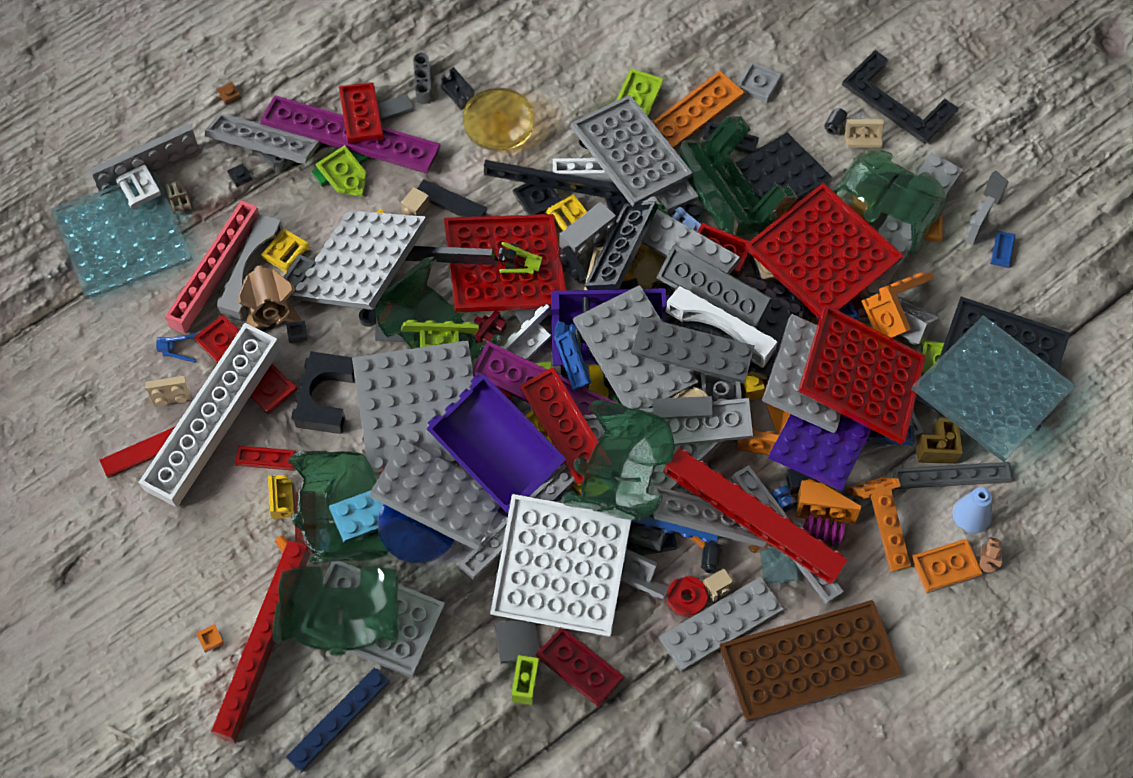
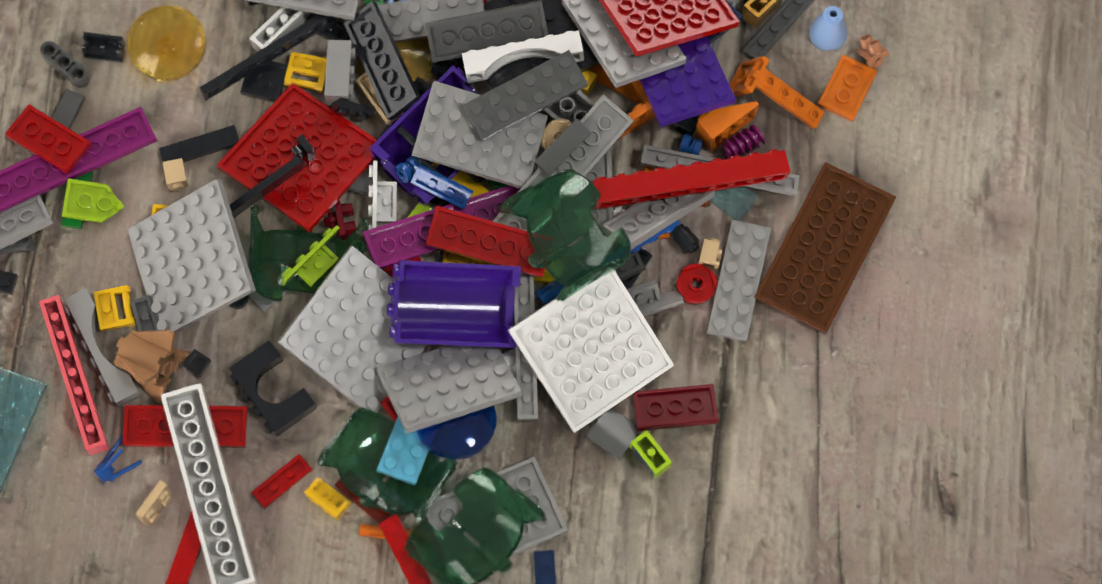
camera: 45 degrees left, 10 degrees up
lime plant [500,242,542,274] -> none

